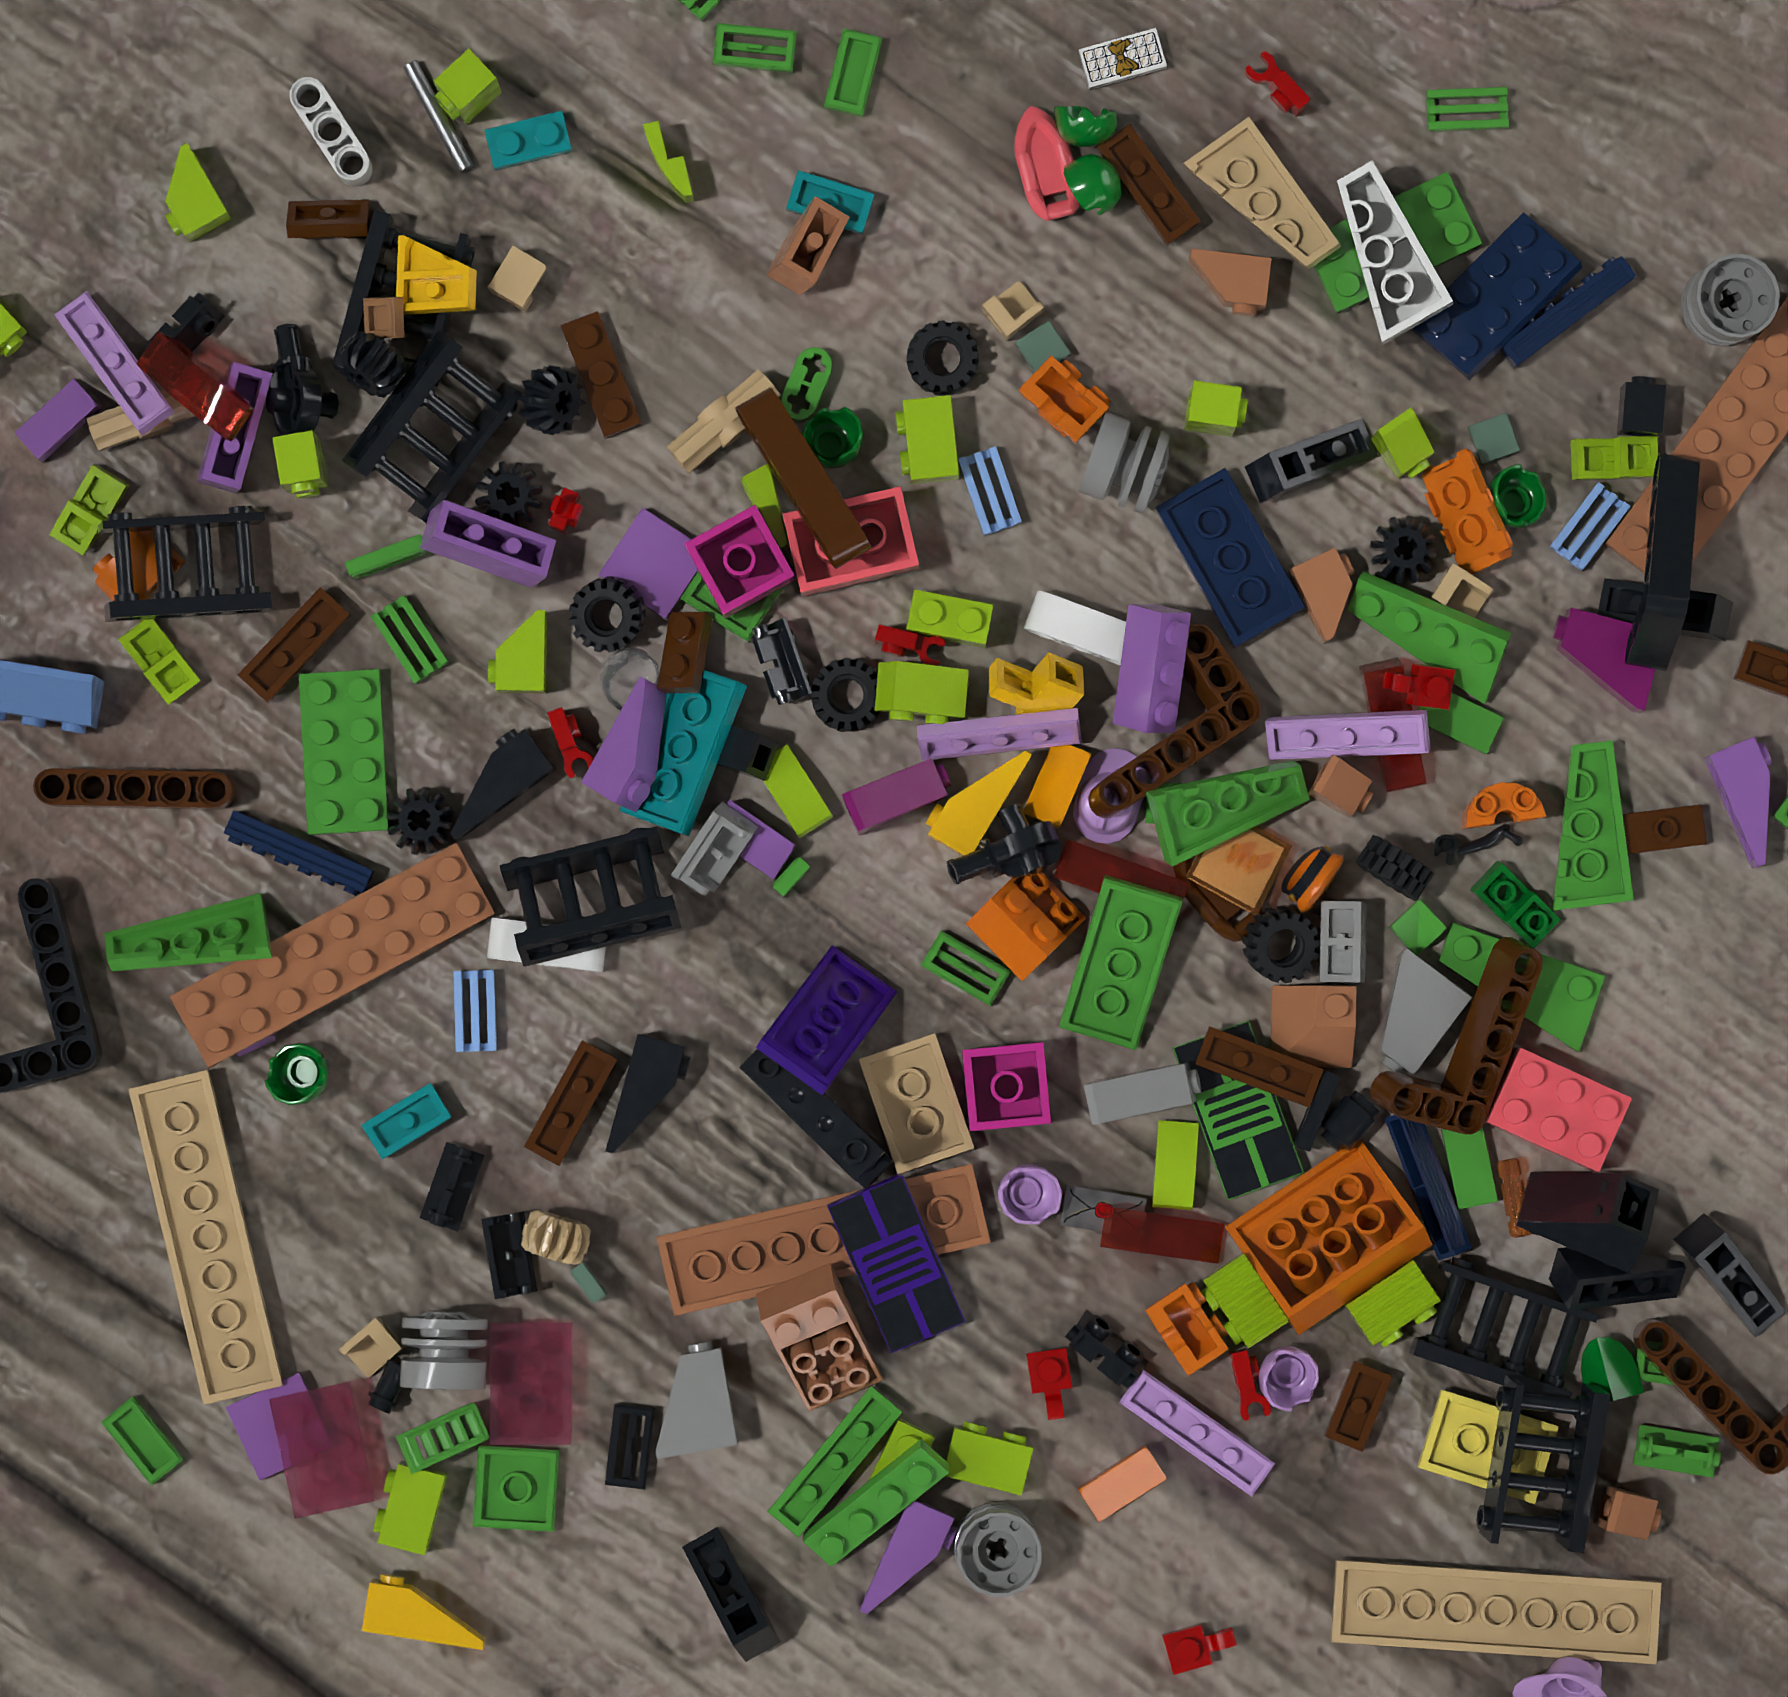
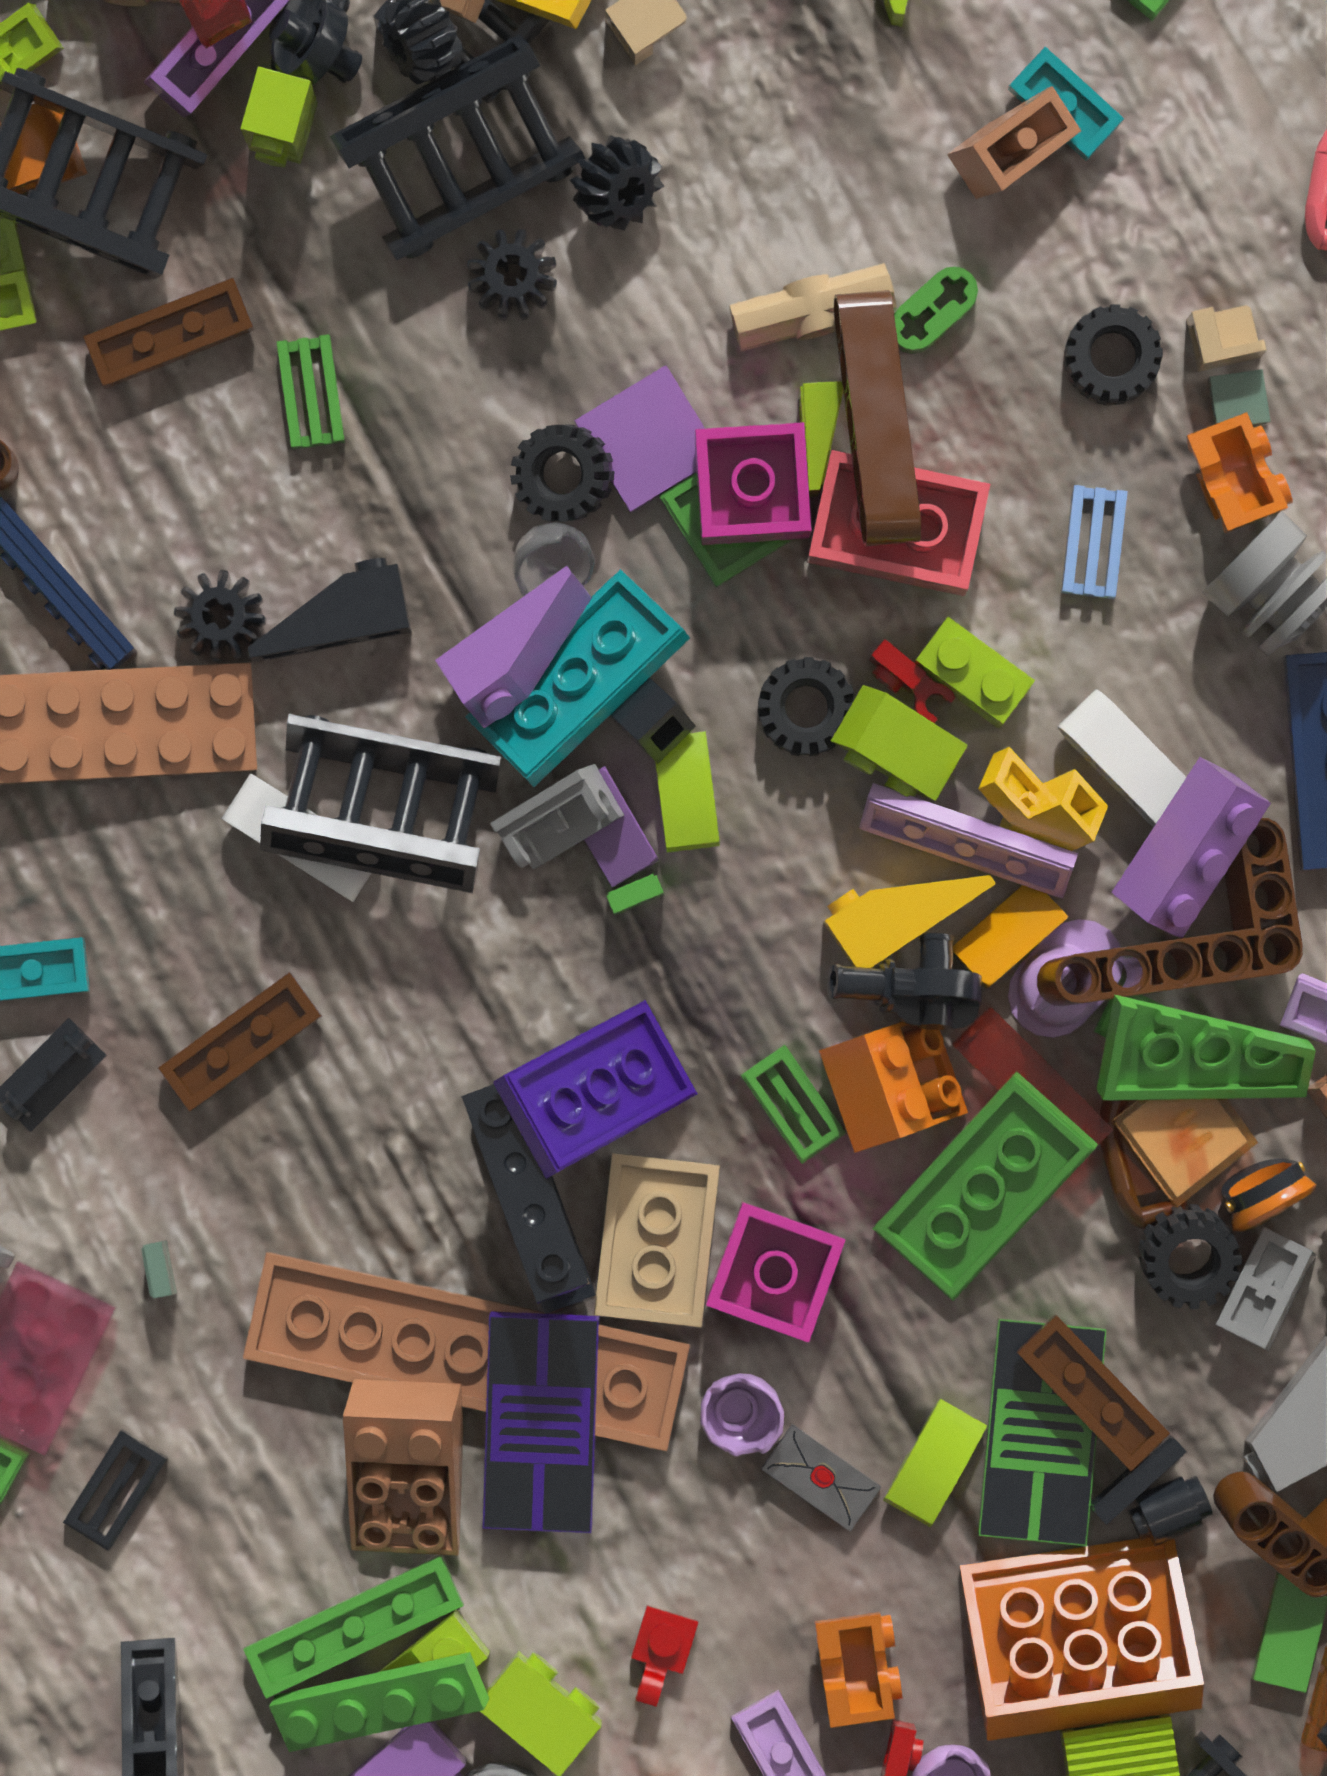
camera: 25 degrees right, 0 degrees up
bright green plate [299,669,390,835] -> none
bright green tile [345,534,427,580] -> none
medium lavender brick [420,500,556,588] -> none
light blue tile [453,970,497,1052] -> none
black hinge [481,1211,538,1299] -> none
lime slope [488,610,548,694] -> none
tan gear [521,1210,591,1265] -> none
red plate [547,707,594,779] -> none
red plate [548,487,584,534] -> none
reddish brown plate [560,311,642,439] -> none
black slope [605,1034,691,1153] -> none
light grey slope [656,1341,738,1459] -> none
reddish brown plate [657,612,713,694] -> none
black hinge [751,617,812,705] -> none
green hair [801,407,863,469] -> none
magenta slope [842,758,952,836] -> none
lime brick [895,395,959,485] -> none
black hinge [1065,1310,1149,1389] -> none
light grey slope [1084,1061,1201,1125] -> none
clear red slope [1099,1206,1224,1264] -> none
lime brick [1200,1253,1289,1349] -> none
nougat slope [1271,986,1356,1068] -> none
dark blue piece [1384,1114,1472,1261] -> none

